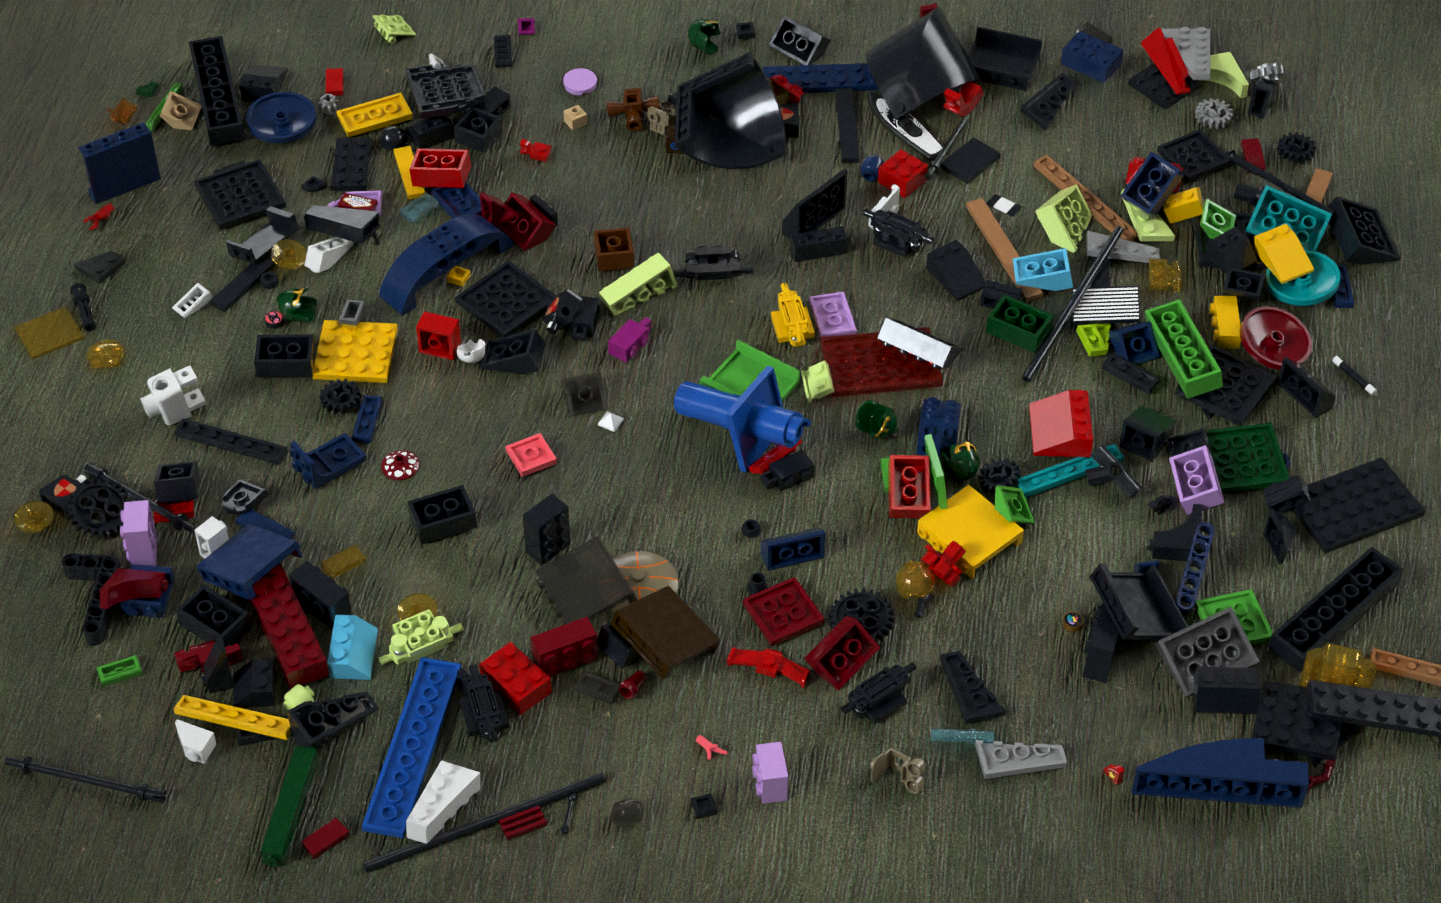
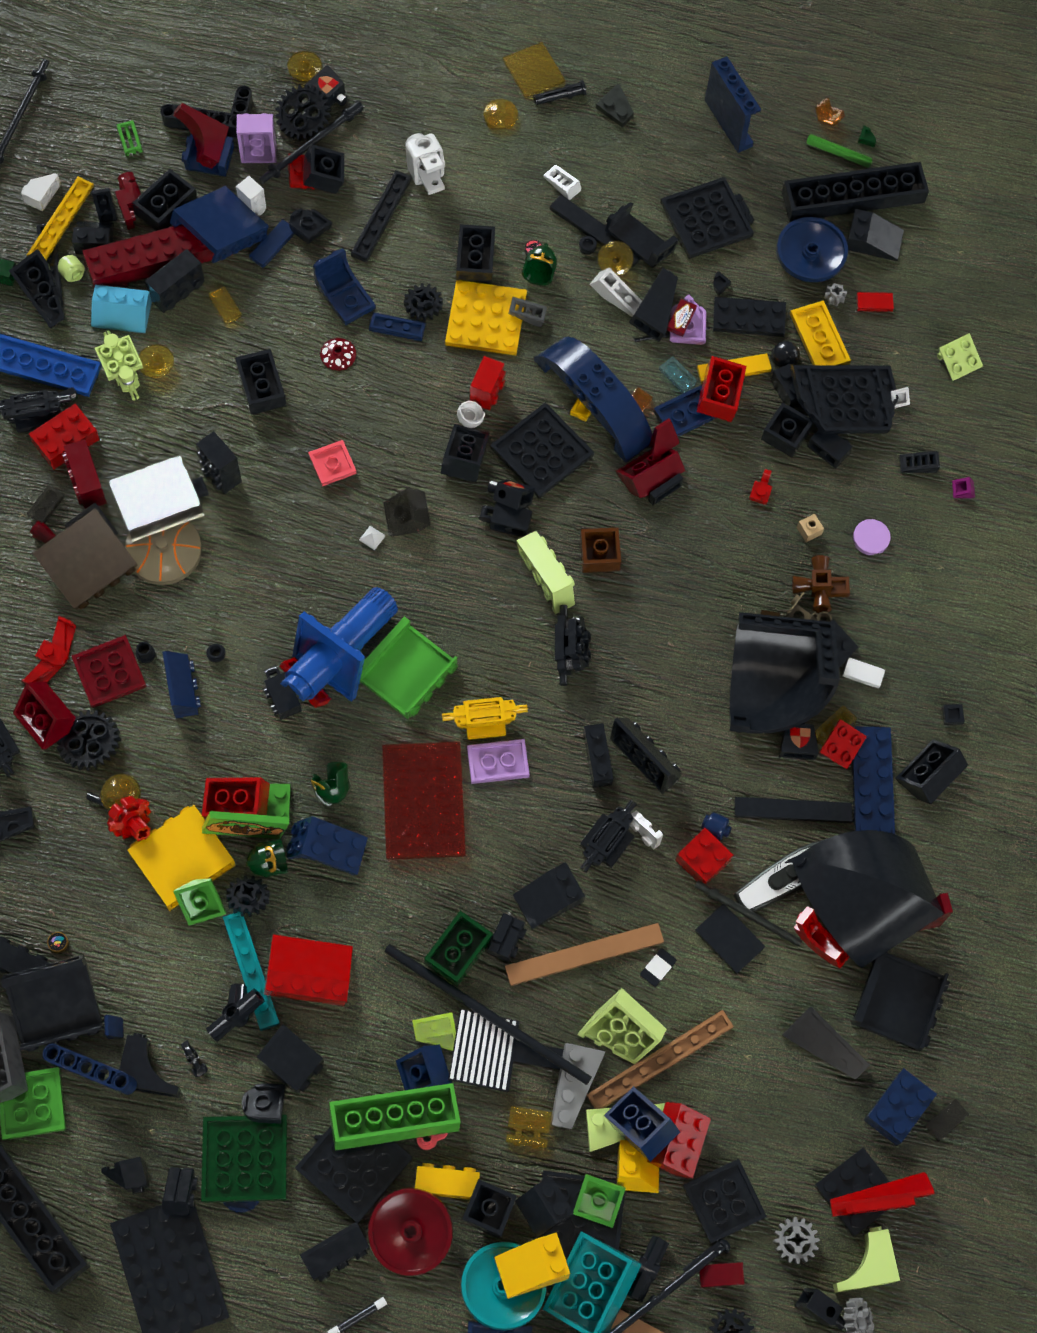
camera: 90 degrees right, 20 degrees up
red plate [83,203,115,230] -> none
tan slope [160,91,202,130] -> none
magenta hinge [608,317,652,363] -> none
dark green helmet [688,19,721,55] -> none
yellowish green plate [801,360,834,402] -> none
slope [878,318,962,370] -> none
medium azure slope [1013,248,1073,291] -> none
black plate [1102,353,1160,394] -> none
light grey wing [1162,27,1210,80] -> none
lavender brick [1169,445,1224,515] -> none

